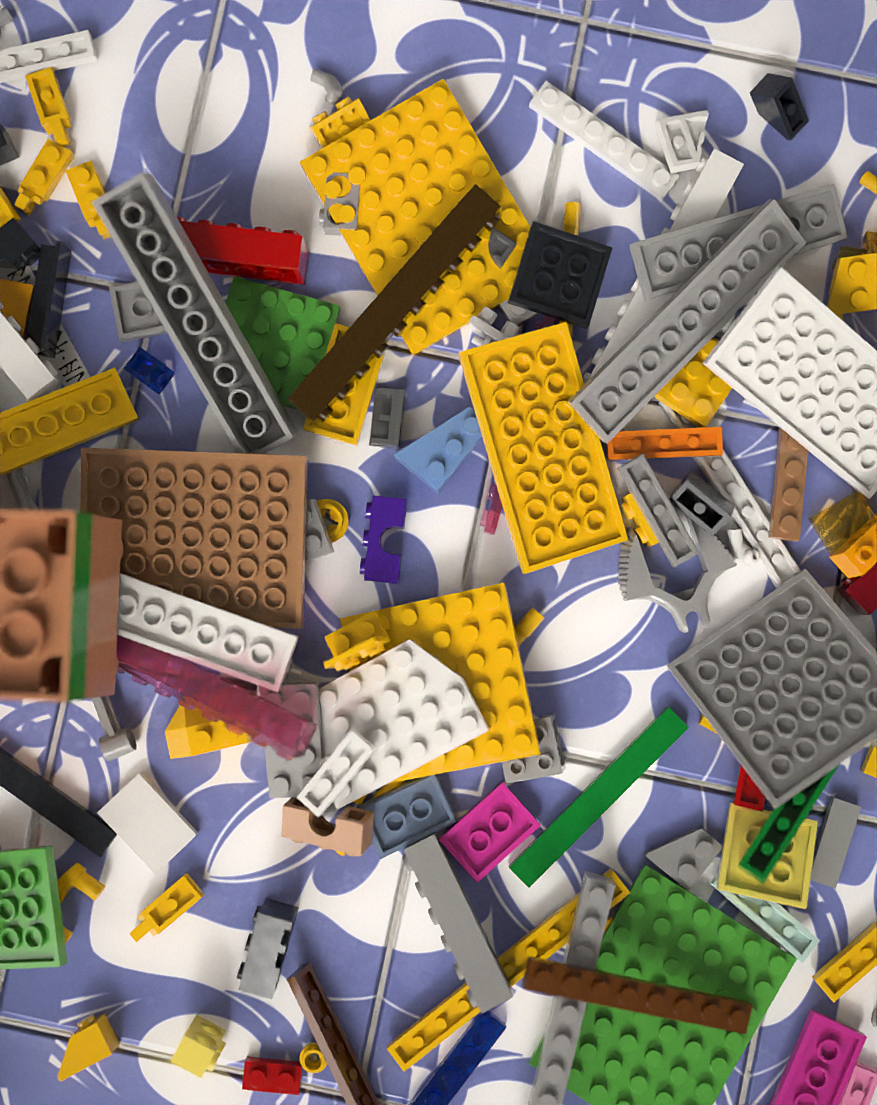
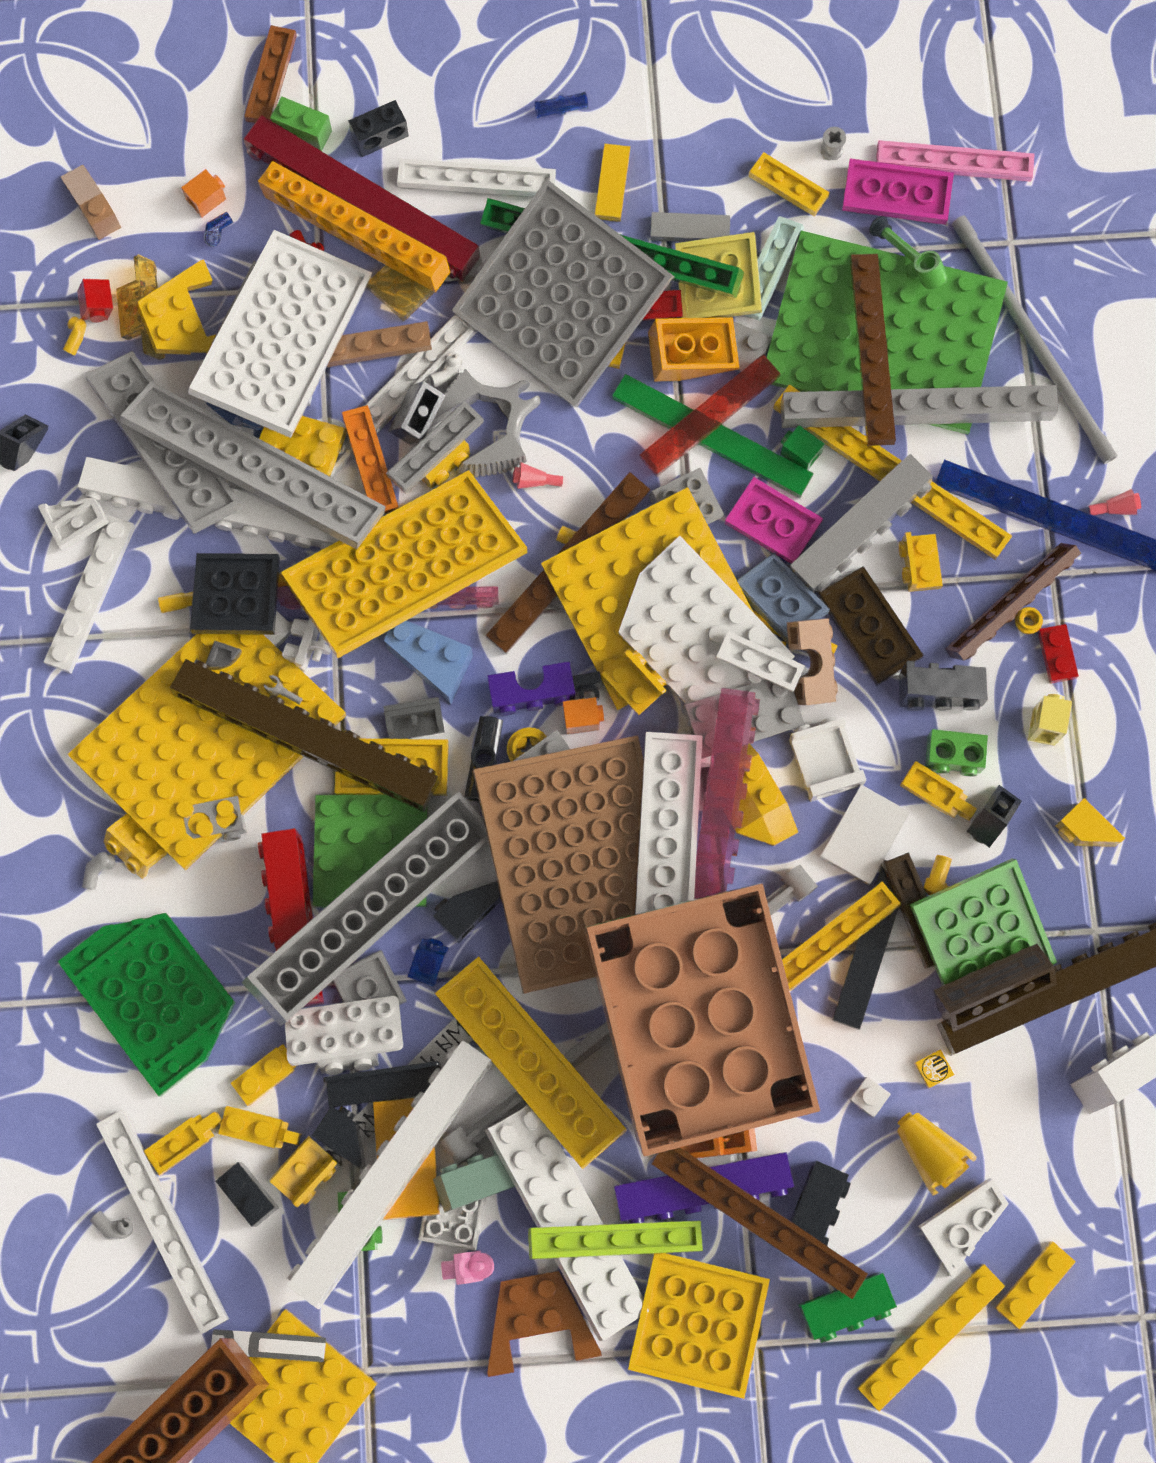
camera: 105 degrees left, 10 degrees down
none -> green plate [57,913,236,1097]
none -> light grey hand [264,675,303,705]
none -> white bracket [285,996,403,1075]
none -> black slope [433,881,502,943]
none -> black piece [464,716,504,802]
none -> reddish brown plate [486,472,650,654]
none -> coral cone [512,462,563,489]
none -> orange brick [563,697,604,734]
none -> black tile [572,671,602,701]
none -> clear red plate [639,354,781,477]
none -> light orange slope [648,317,740,382]
none -> green brick [780,425,825,470]
none -> yellow plate [782,881,901,991]
none -> white panel [789,716,866,802]
none -> dark brown tile [817,566,924,686]
none -> bright green piece [869,216,947,289]
none -> dark brown tile [881,852,934,969]
none -> yellow bracket [898,532,943,592]
none -> bright green brick [925,729,988,777]
none -> black slope [966,785,1022,848]

